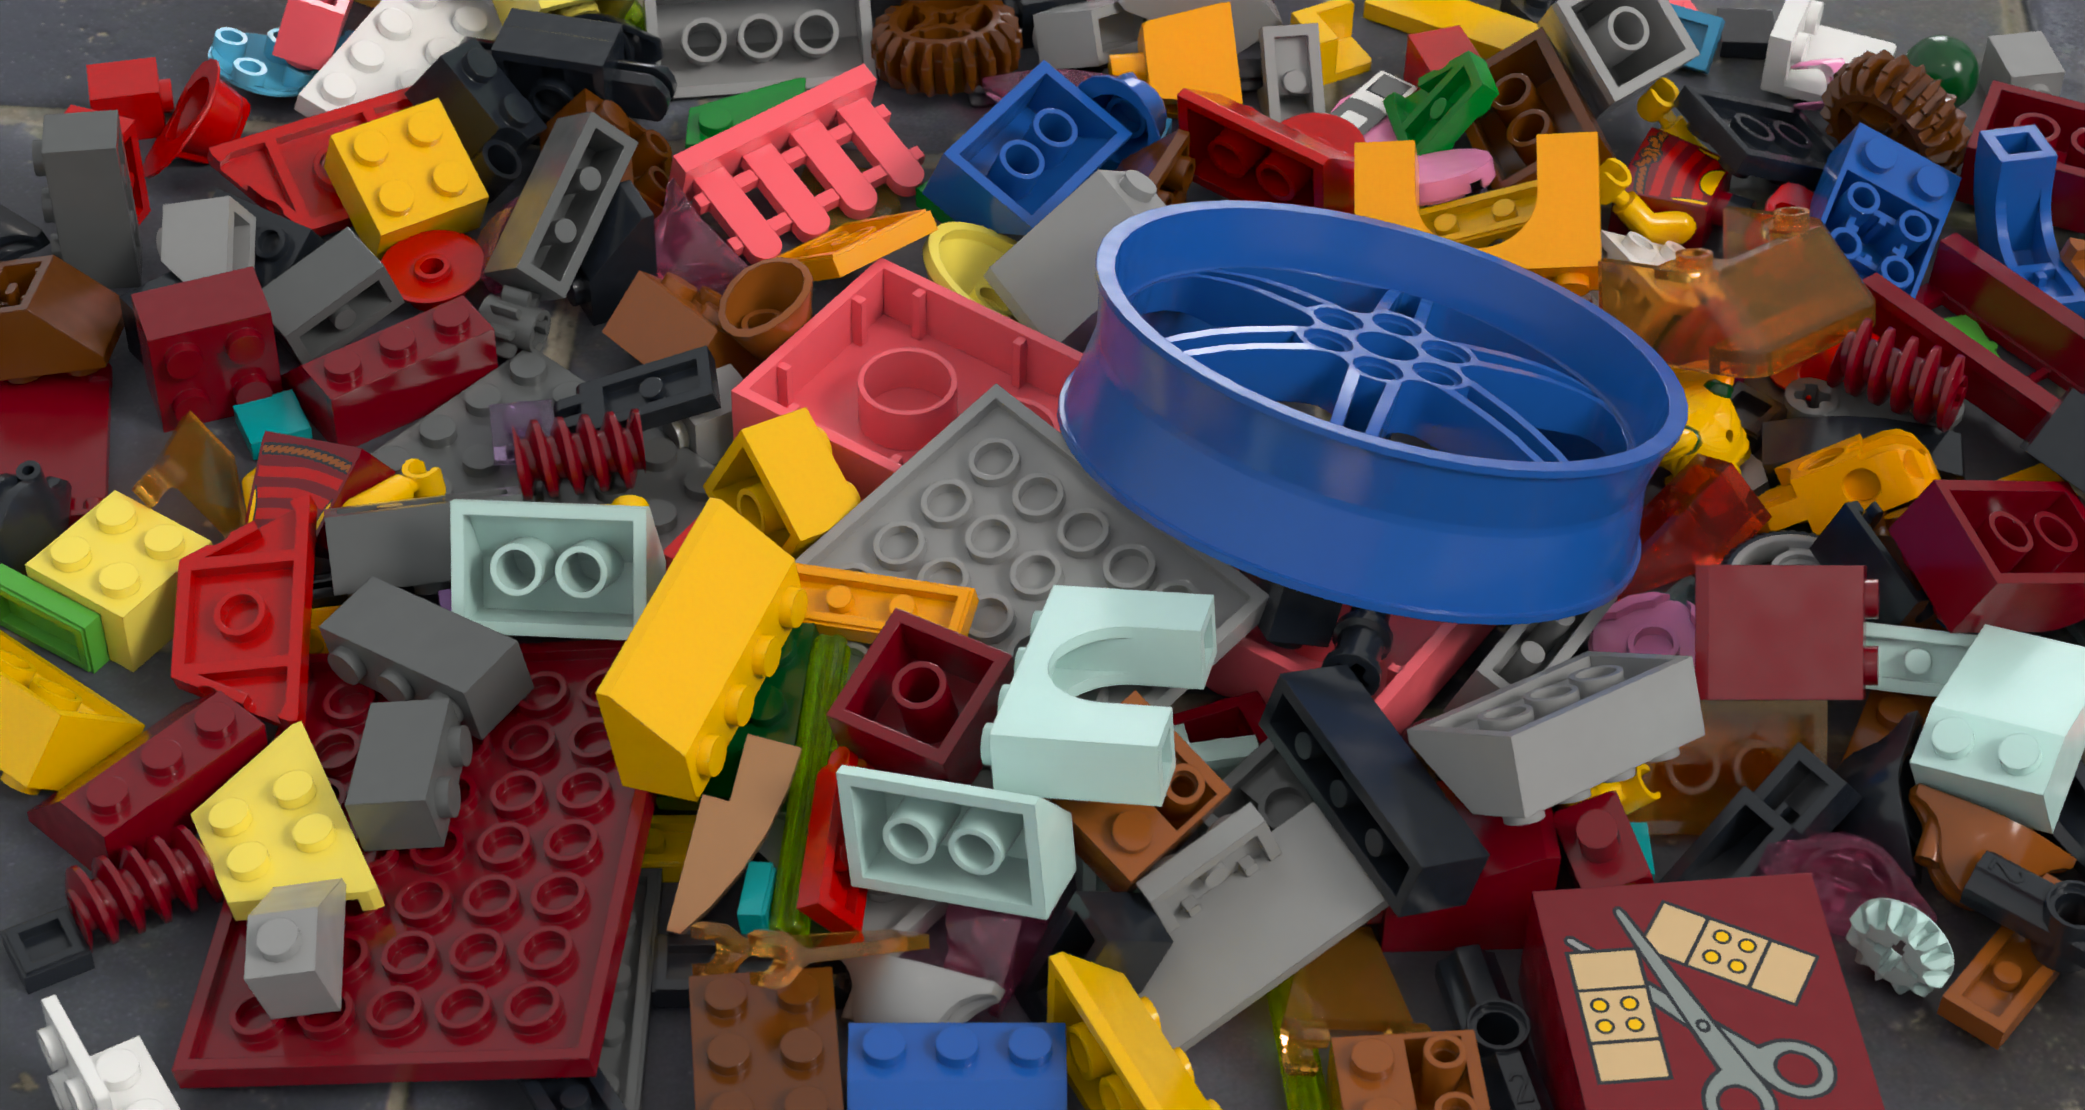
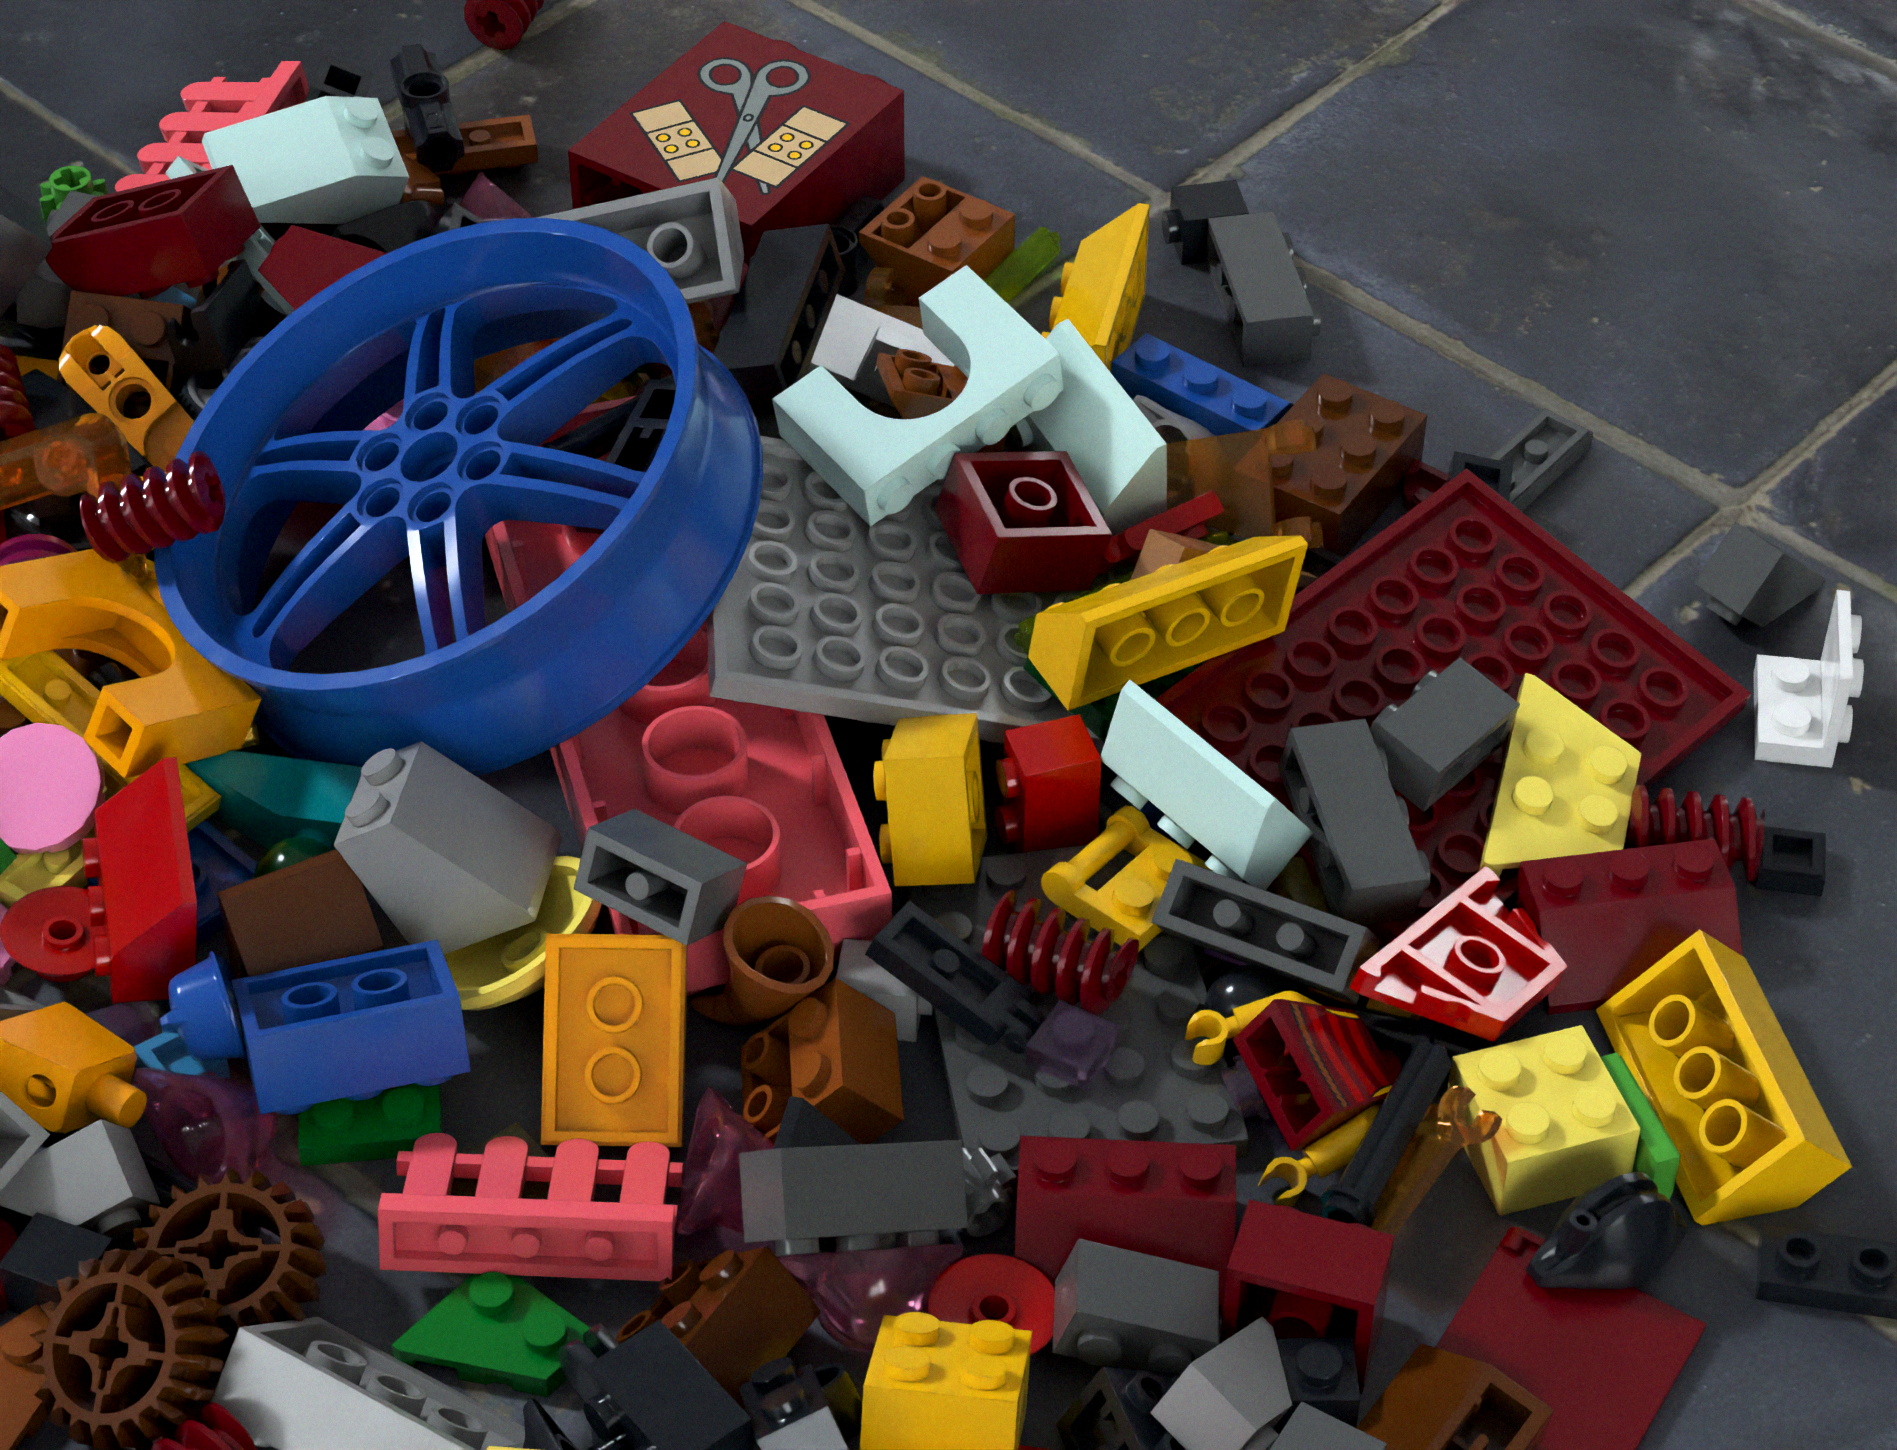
camera: 140 degrees left, 0 degrees up
light grey slope [244,878,346,1019] -> none
light orange tile [796,563,979,644] -> none
light aqua gear [1846,898,1954,998] -> none
none -> dark red piece [80,451,226,564]
none -> dark grey brick [573,809,747,946]
none -> black axle [1321,1040,1452,1227]

